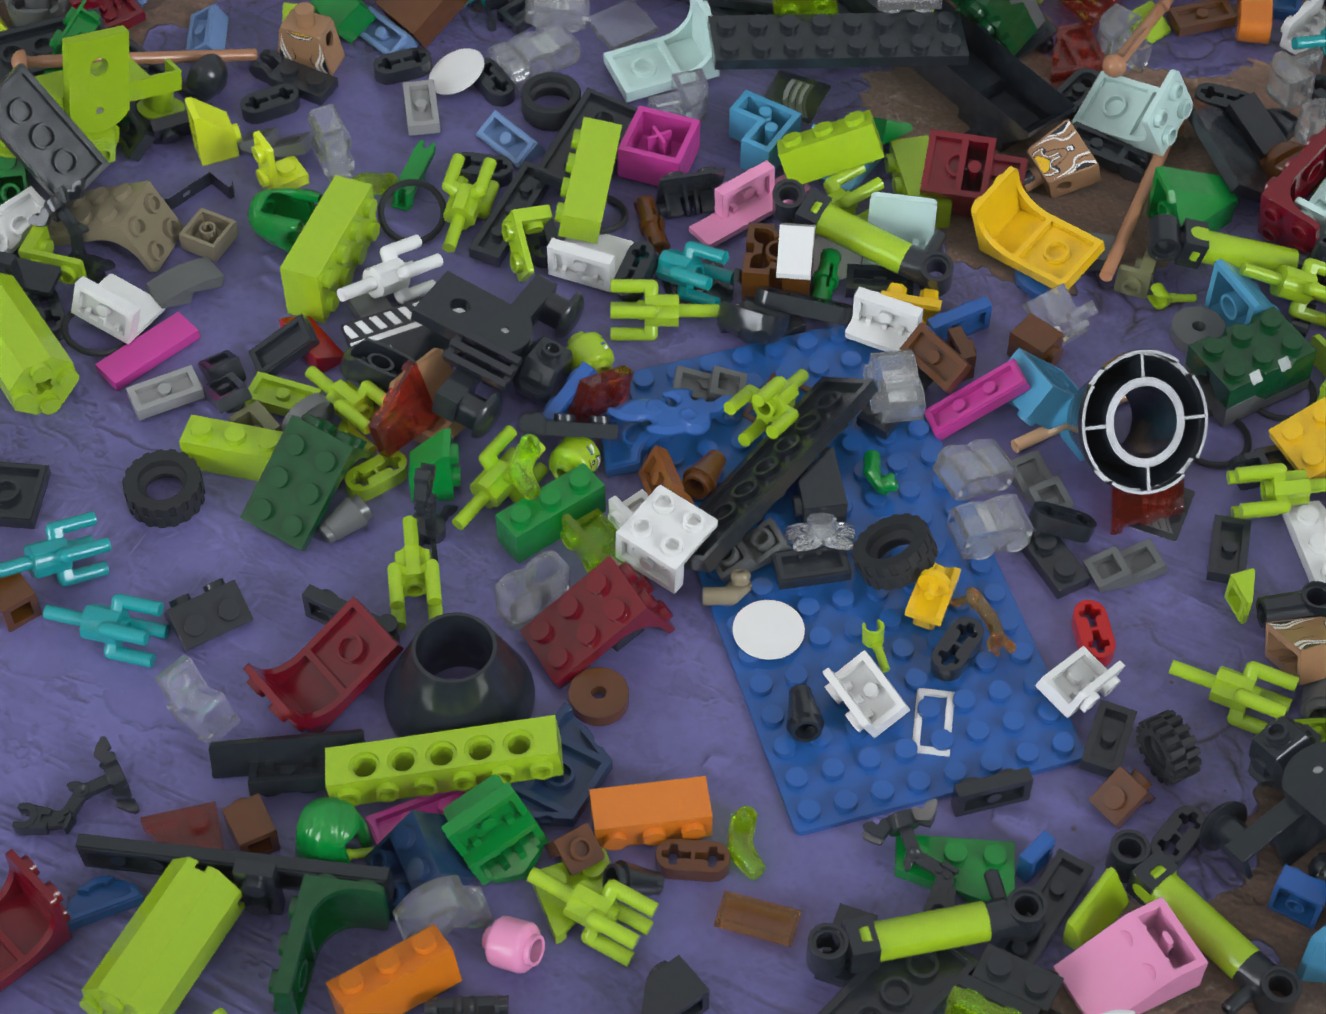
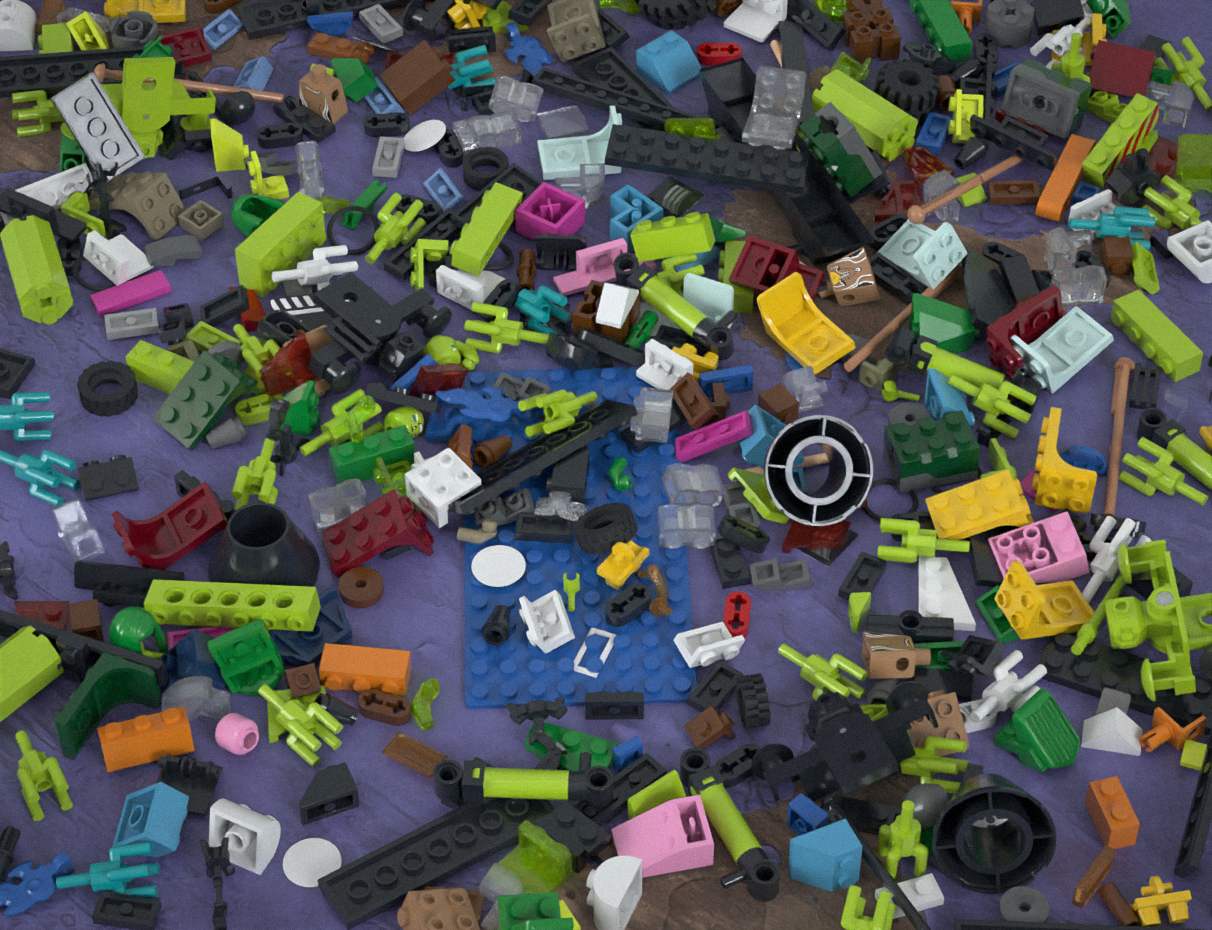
camera: 15 degrees right, 5 degrees down
none -> lime arm [455,340,479,371]
none -> lime wing [727,467,790,524]

